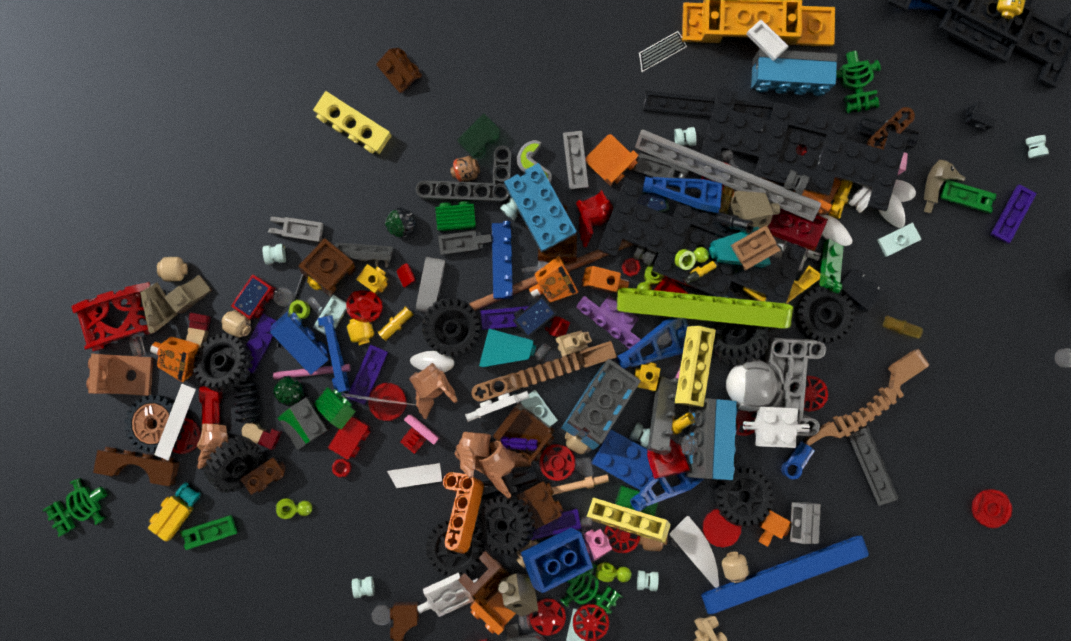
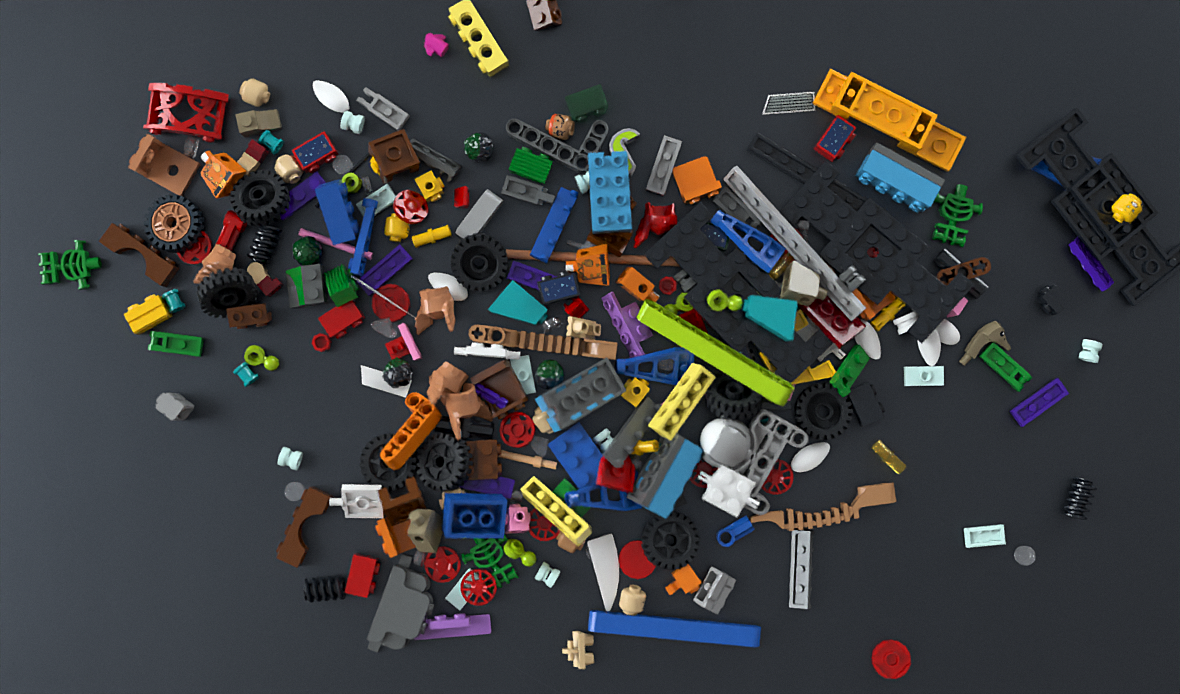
camera: 25 degrees right, 0 degrees up
dark tan wing [140,282,178,334] -> none
white sticker [154,384,196,460] -> none
light aqua wheel [674,127,696,147] -> none
clear tile [681,435,697,455] -> none
piece [683,261,718,284] -> none
black axle [716,213,754,233] -> none
medium nougat plate [731,225,780,270] -> none
white tile [746,20,788,61] -> none
none -> light grey brick [155,393,194,421]
none -> teal bush [233,362,259,387]
none -> teal bush [258,130,284,155]
none -> white arm [313,81,349,113]
none -> clear tile [371,318,397,338]
none -> black piece [382,357,412,389]
none -> dark pink piece [424,33,449,57]
none -> piece [535,359,565,390]
none -> white arm [791,442,830,472]
none -> brick [814,115,857,162]
none -> light aqua plate [964,524,1006,548]
none -> dark purple plate [1069,237,1114,292]

